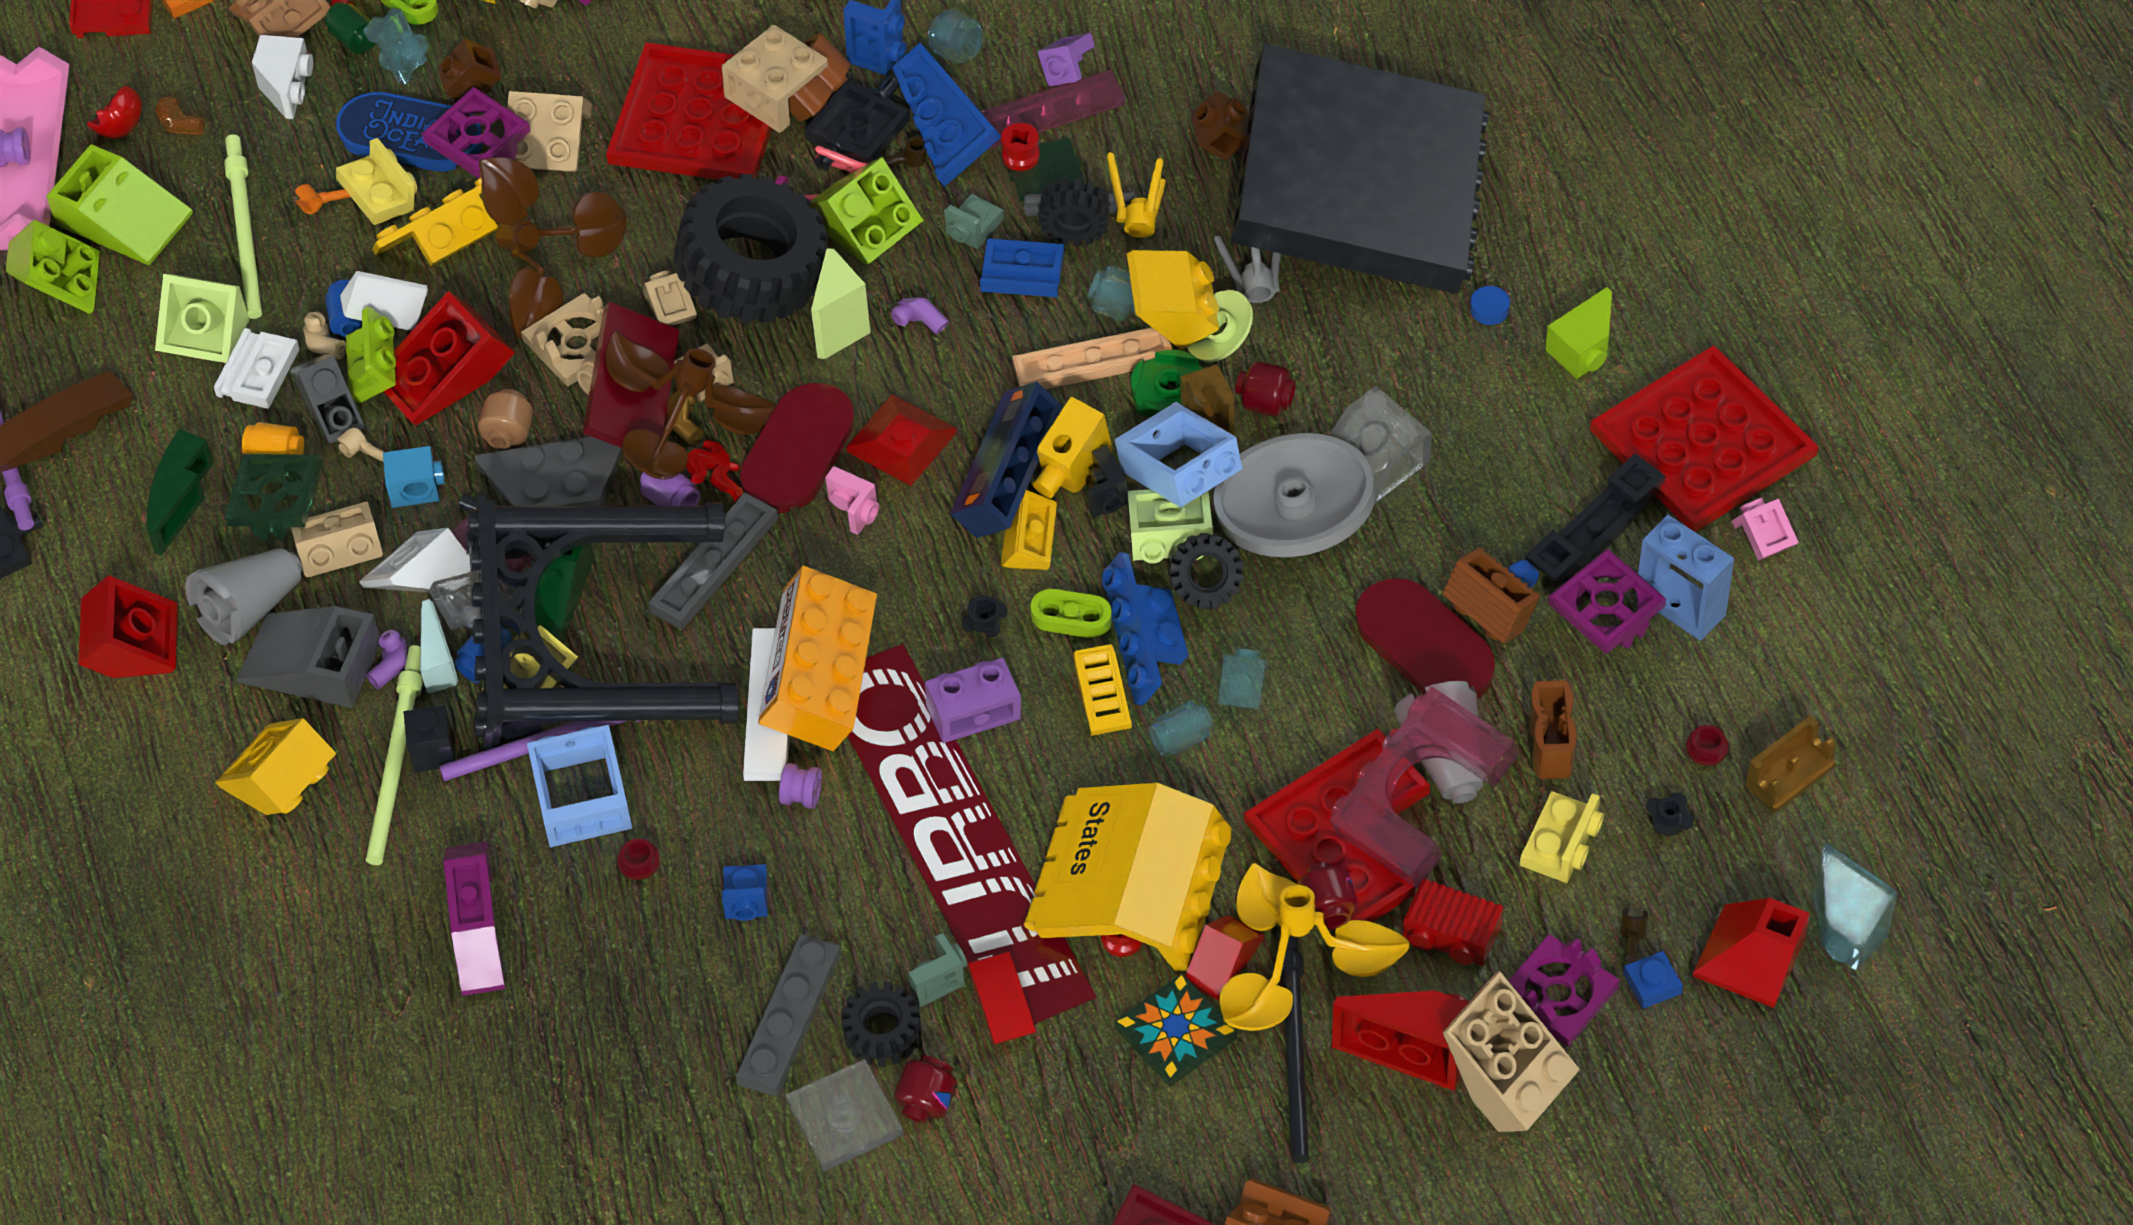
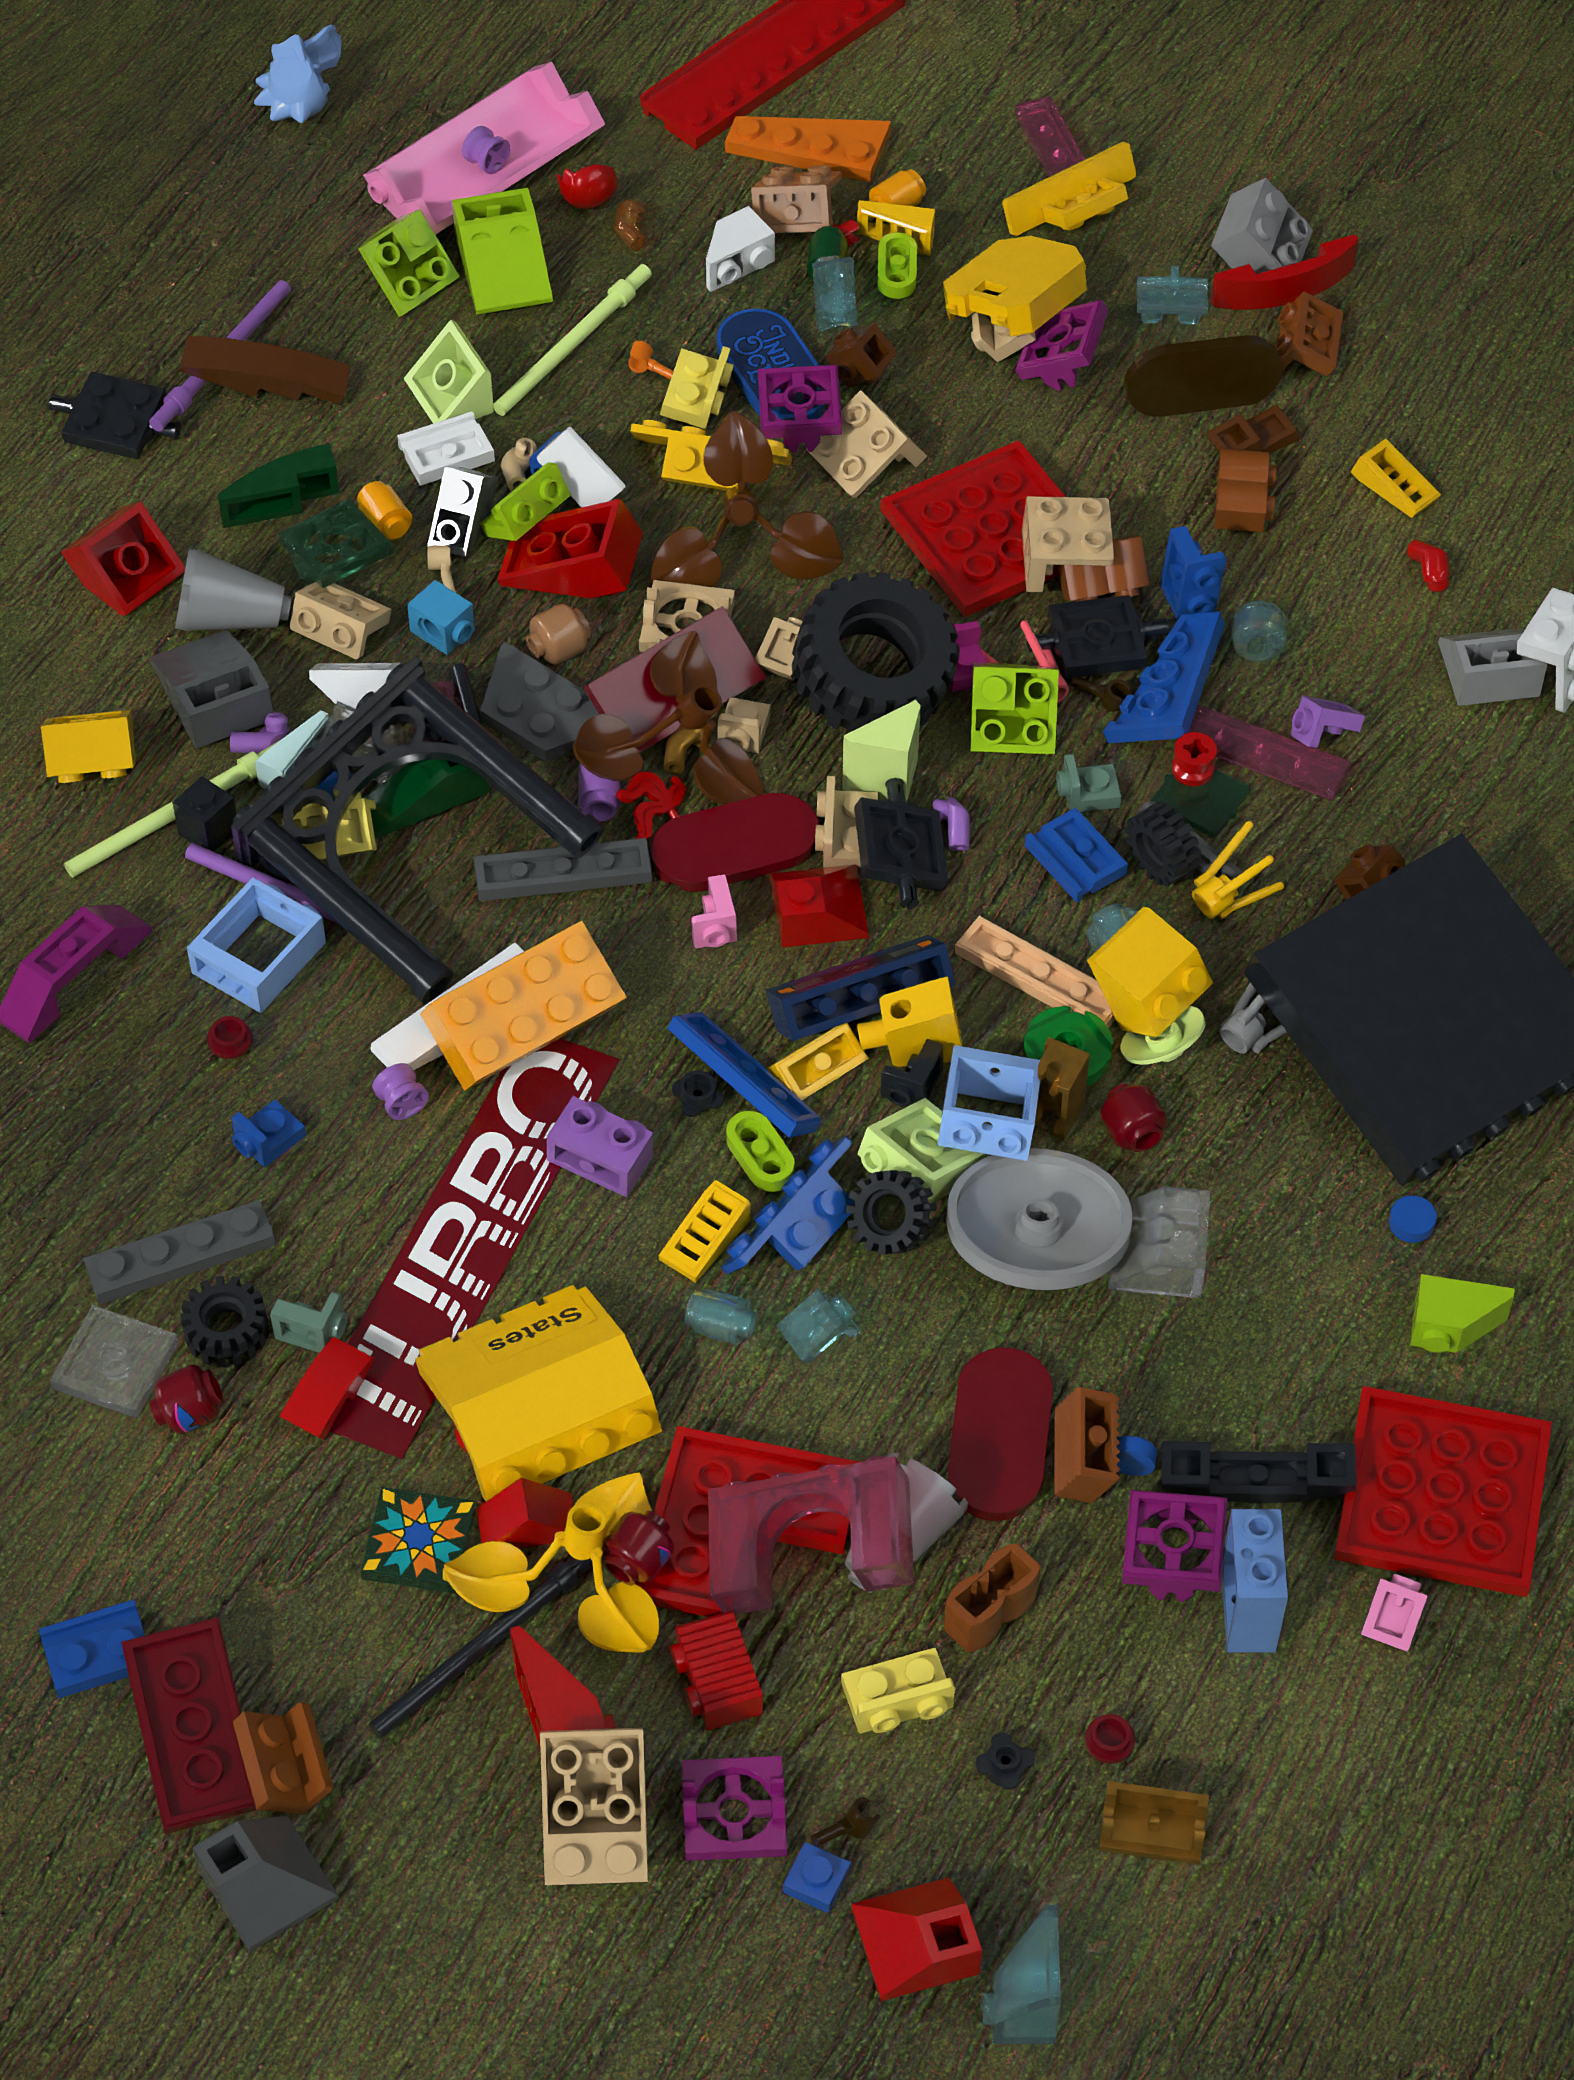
camera: 45 degrees right, 0 degrees up
none -> blue tile [667,1012,822,1137]
none -> tan bracket [815,776,878,870]
none -> black plate [854,778,948,909]

